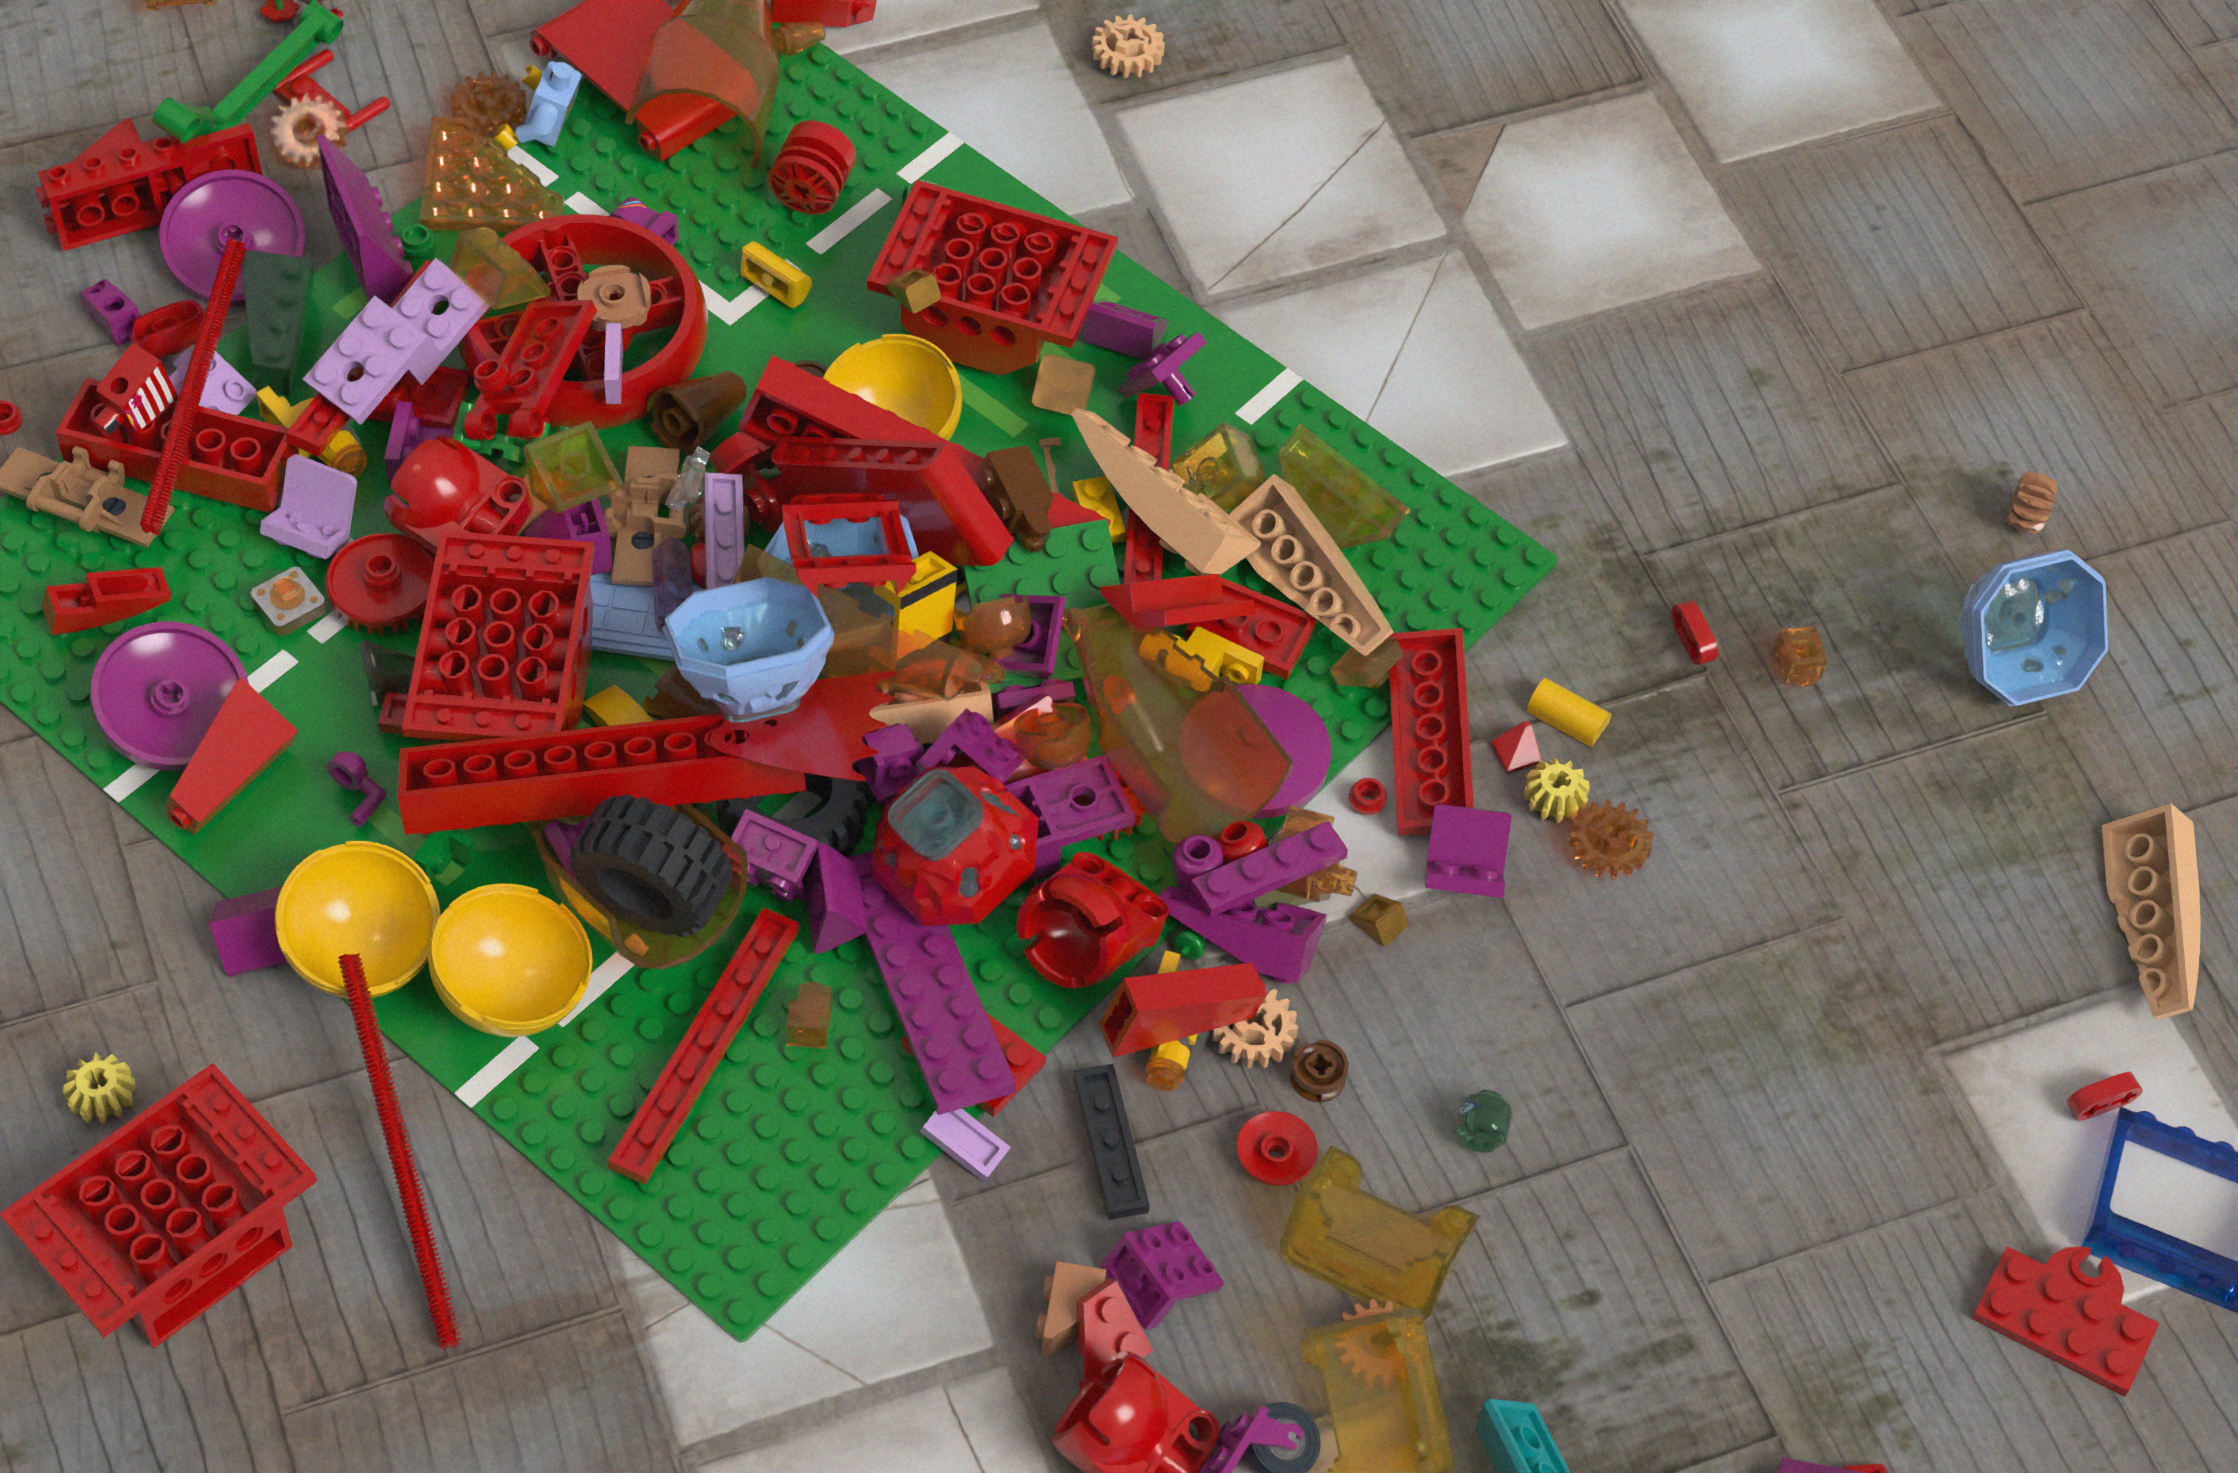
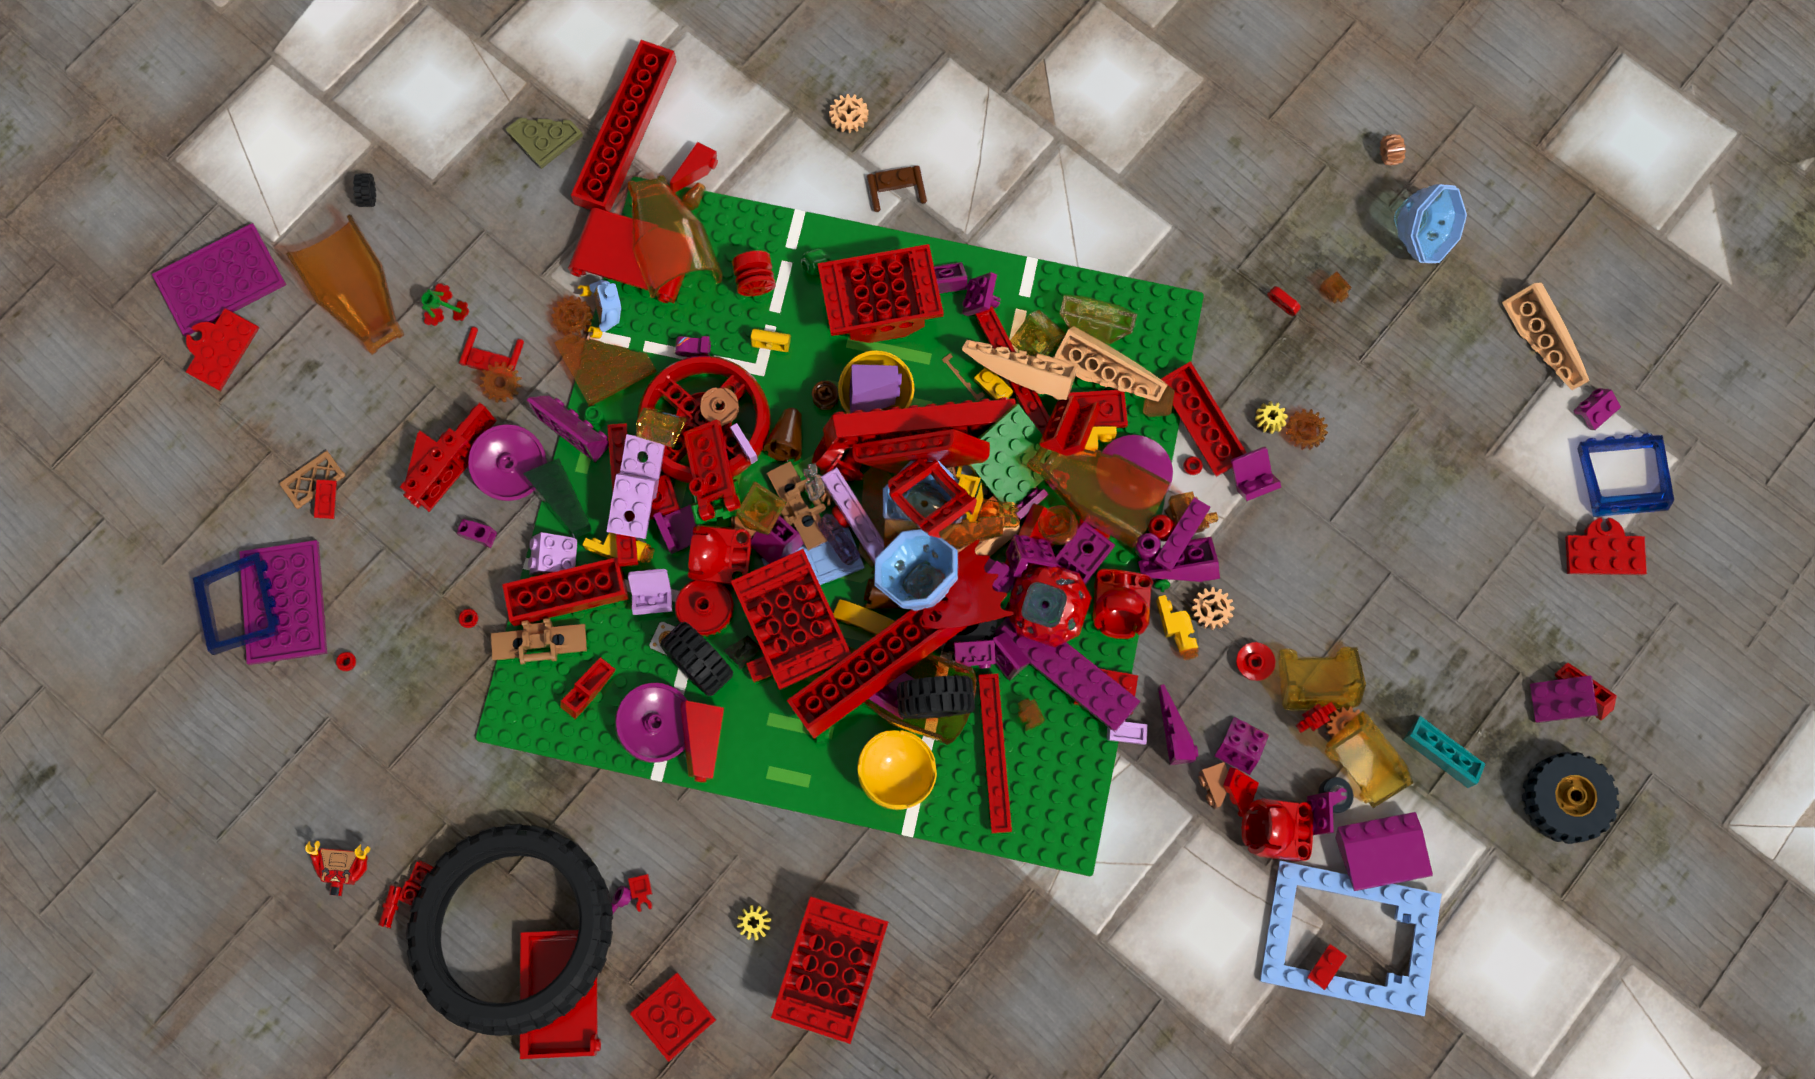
camera: 25 degrees left, 20 degrees up
red torso [92,343,179,437] -> none
red piece [130,299,204,359] -> none
red axle [139,238,247,535] -> none
green piece [152,1,344,144] -> none
magenta slope [209,886,288,977] -> none
yellow piece [275,841,441,999] -> none
magenta plate [326,751,386,827] -> none
red axle [338,953,462,1349] -> none
pearl gold slope [887,268,941,313] -> none
clear orange cylinder [953,595,1032,660] -> none
reddish brown hinge [978,445,1054,553] -> none
magenta slope [989,594,1066,680] -> none
clear orange piece [1032,353,1096,415] -> none
black plate [1073,1064,1150,1220] -> none
red slope [1099,962,1267,1057] -> none
reddish brown wheel [1290,1039,1349,1103] -> none
pearl gold slope [1349,893,1409,946] -> none
clear green head [1456,1090,1513,1153] -> none
red slope [1491,720,1542,773] -> none
yellow brick [1526,678,1611,747] -> none
red beam [2067,1072,2143,1121] -> none
none -> black tyre [660,622,733,696]
none -> medium lavender slope [849,365,902,413]
none -> reddish brown plate [866,165,927,212]
none -> magenta wedge [1158,684,1198,765]
none -> red gear [1295,702,1337,733]
none -> magenta bracket [1573,388,1621,430]

